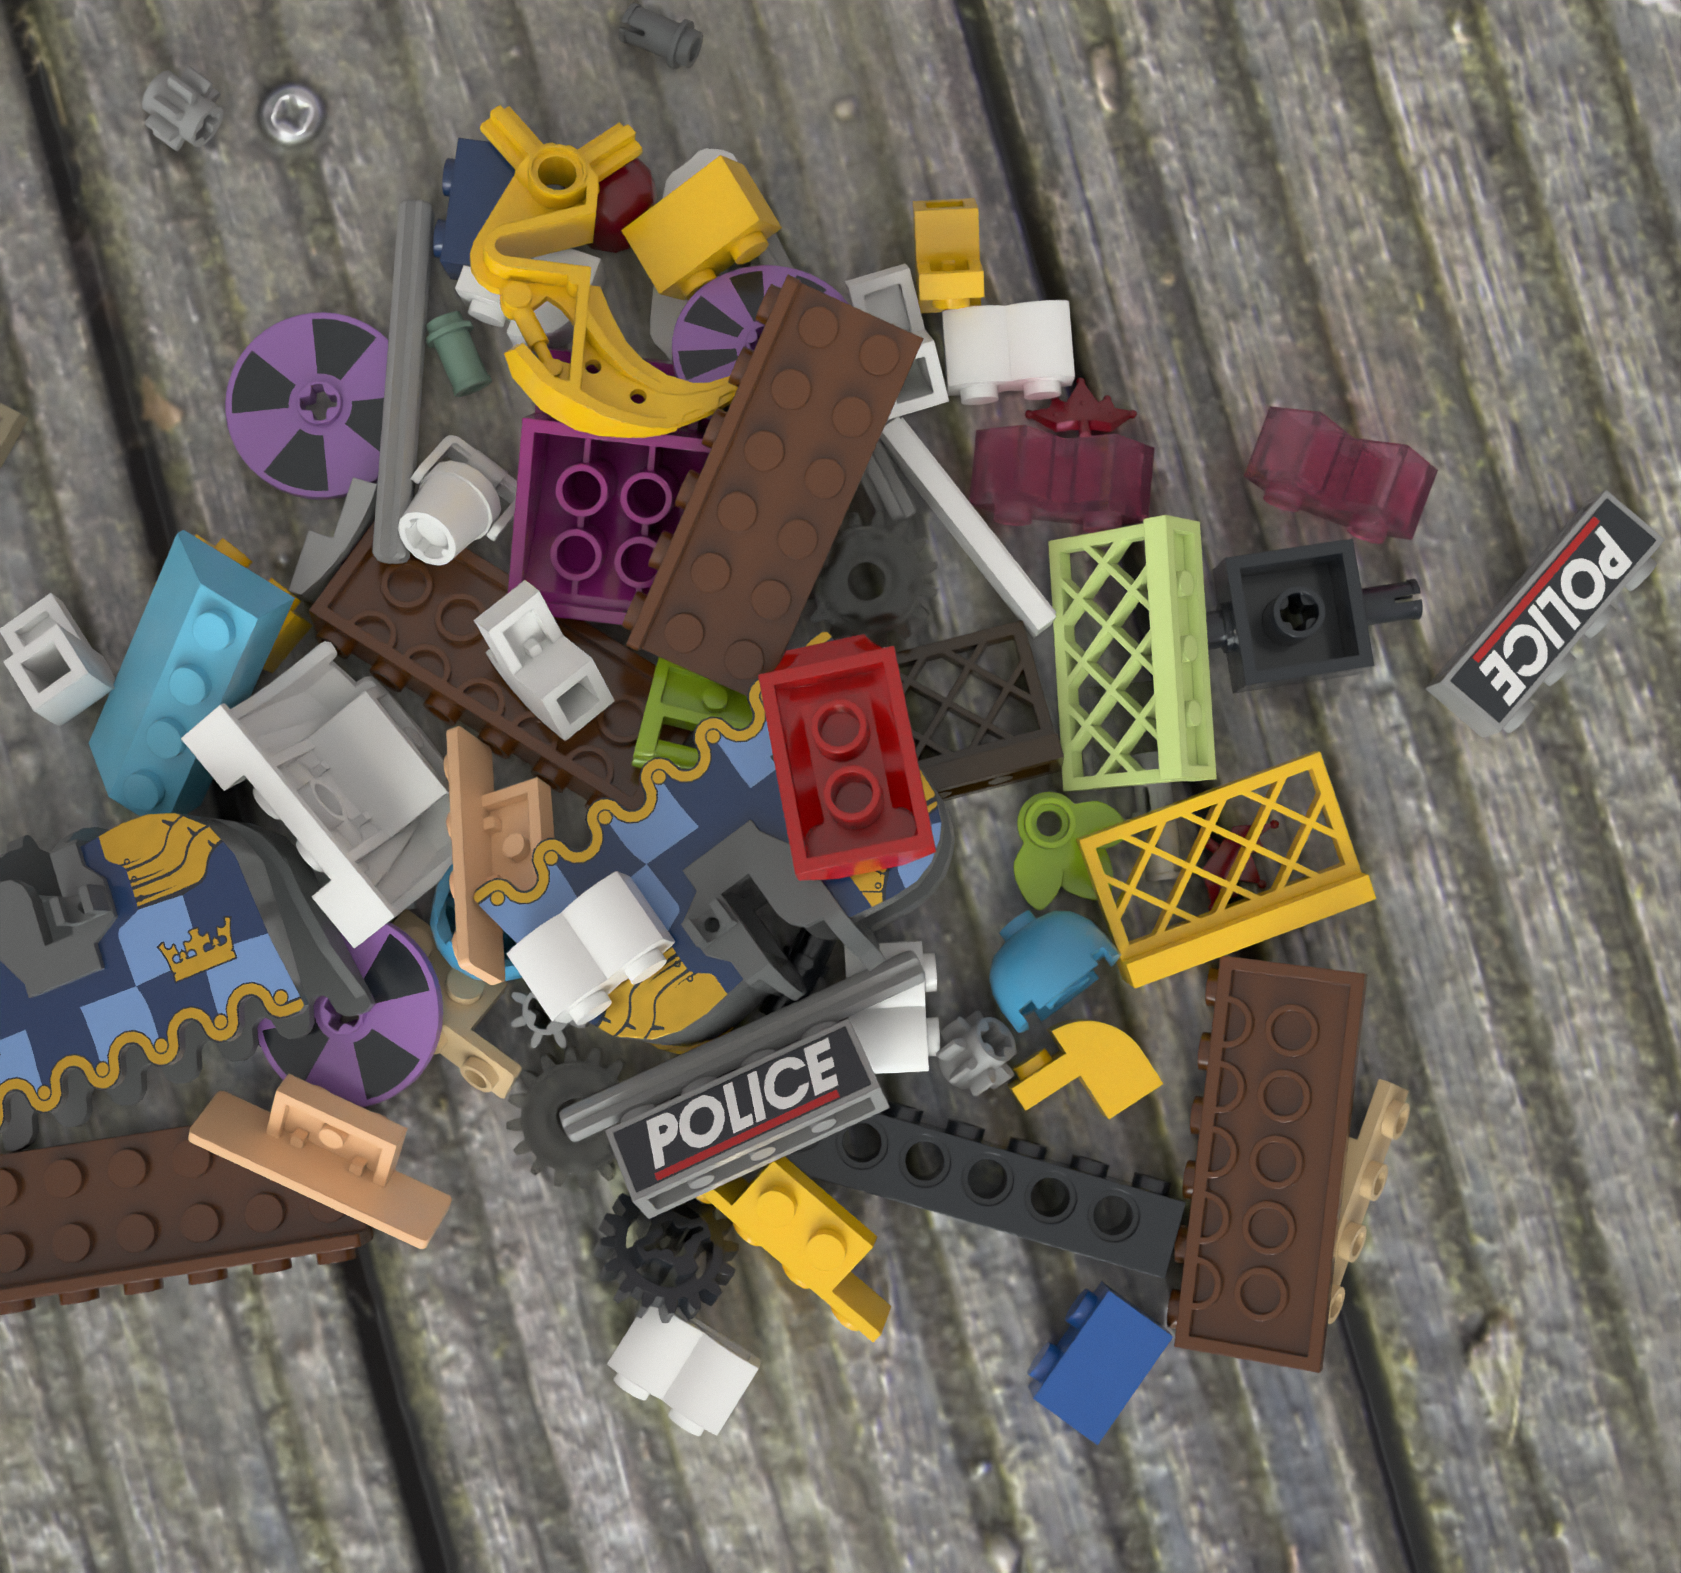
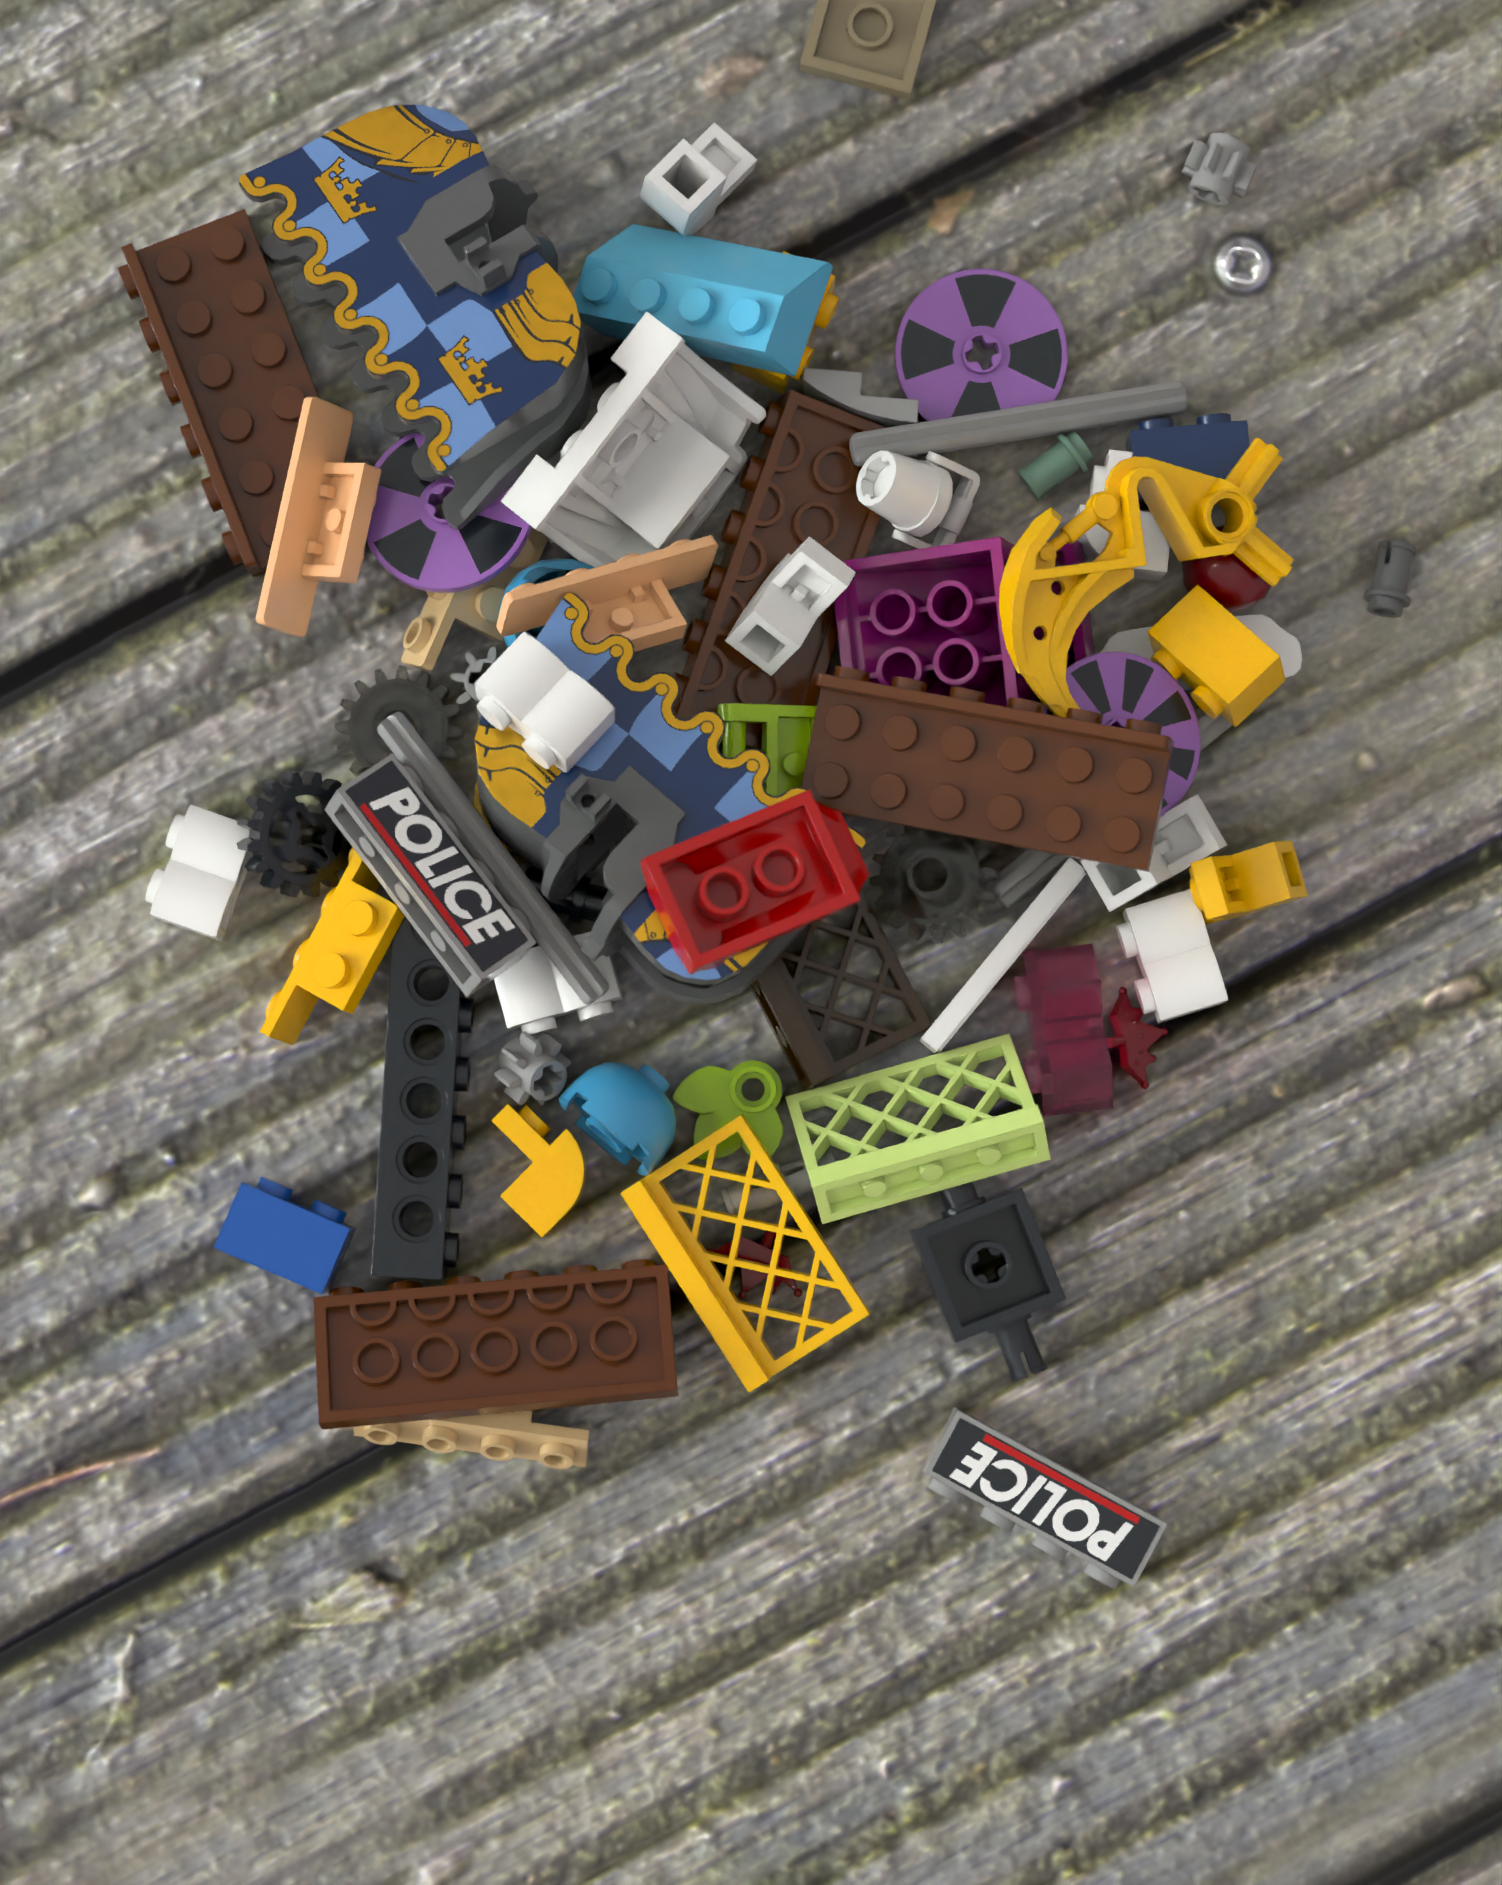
camera: 80 degrees right, 0 degrees up
clear pink brick [1244,406,1438,544] -> none

